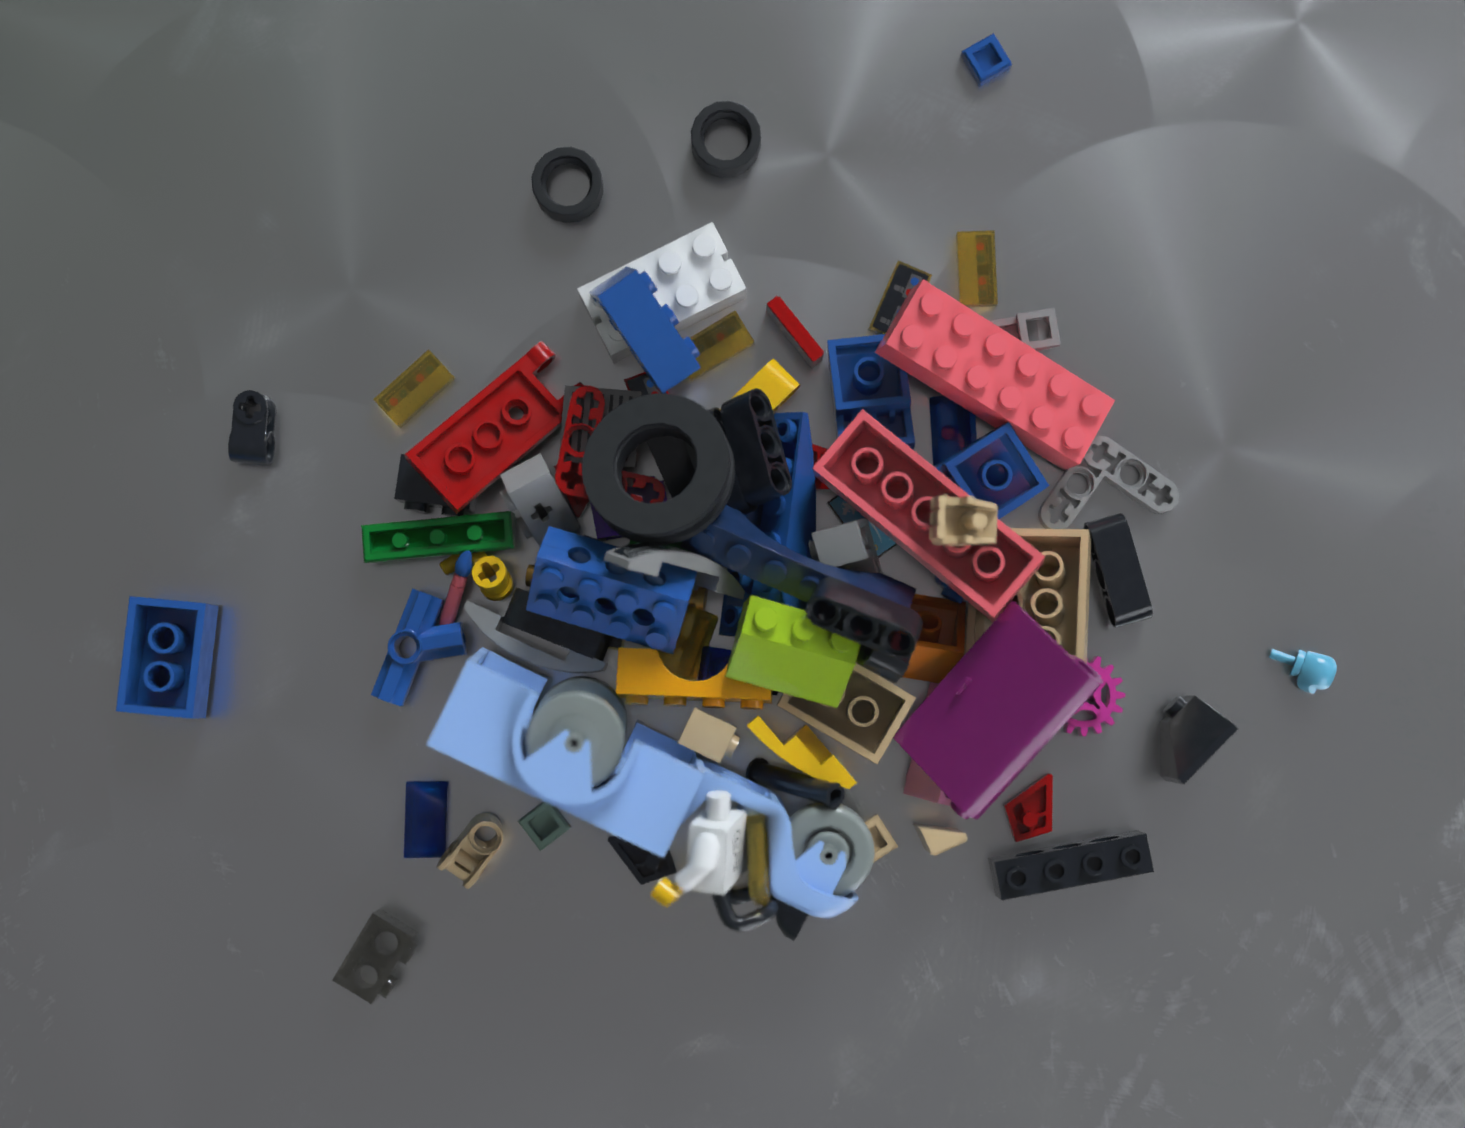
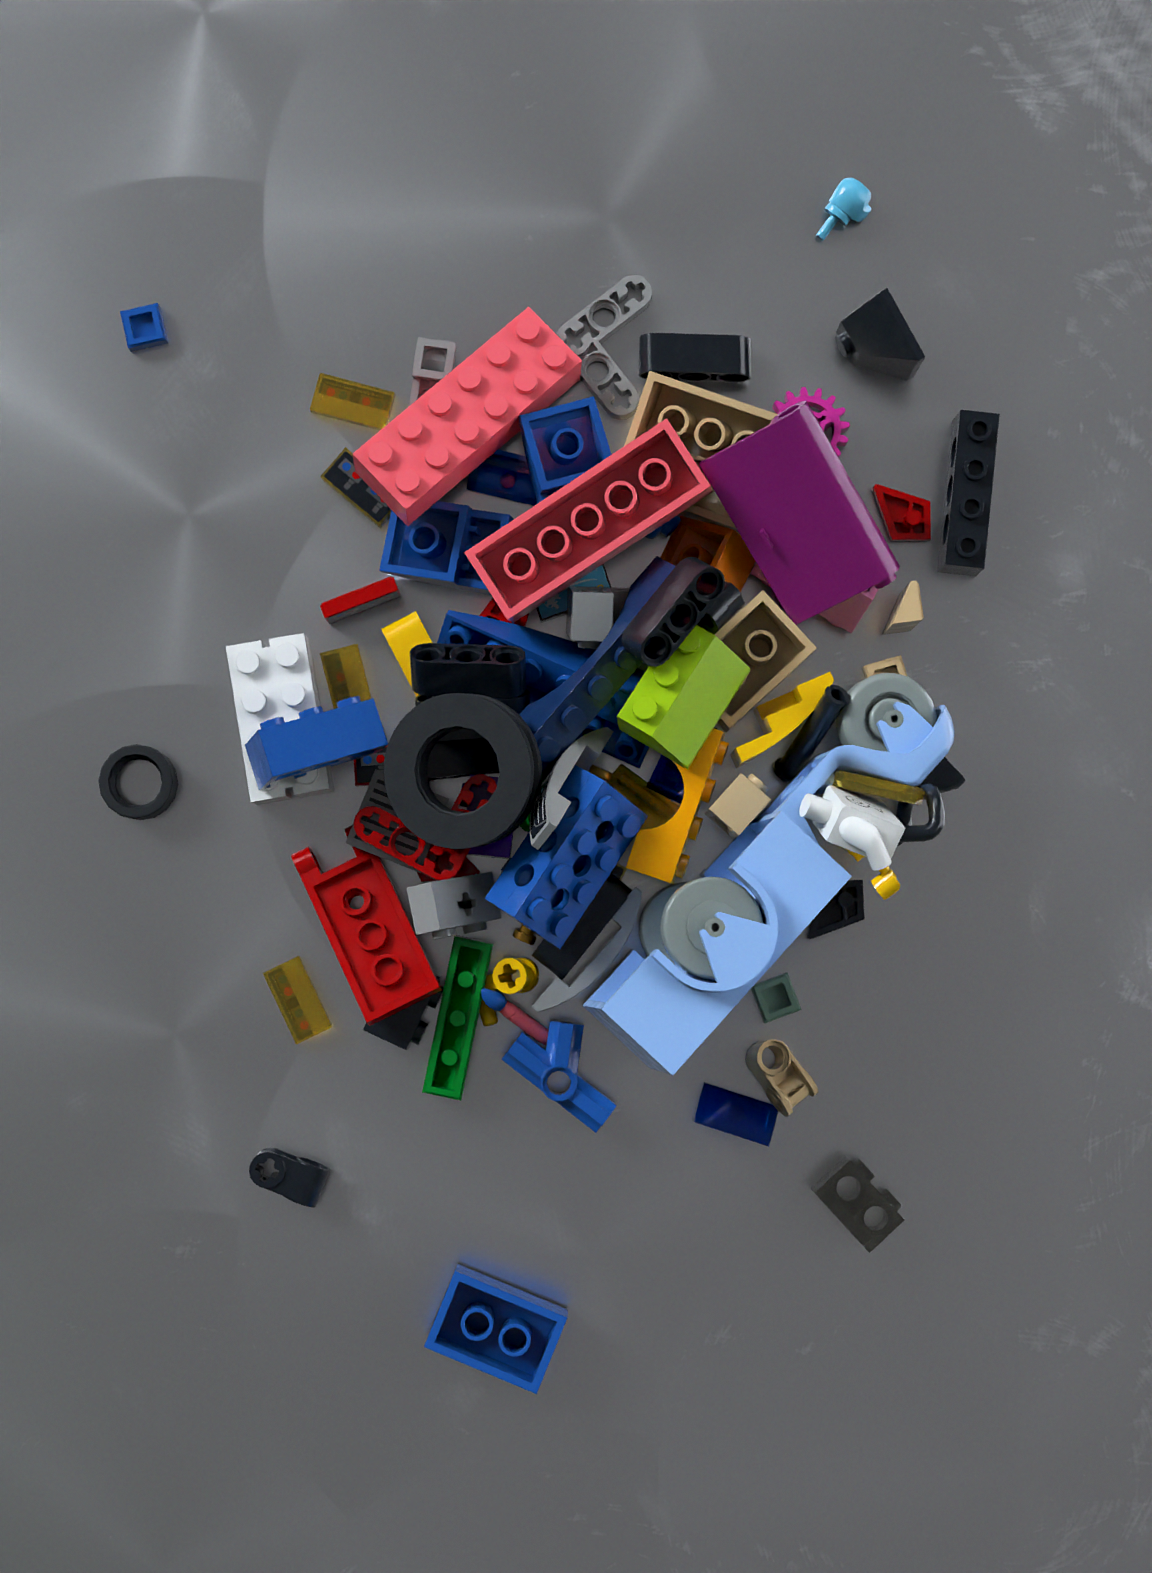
camera: 75 degrees left, 0 degrees up
black tyre [691,101,761,177] -> none
tan hand [929,495,998,547] -> none

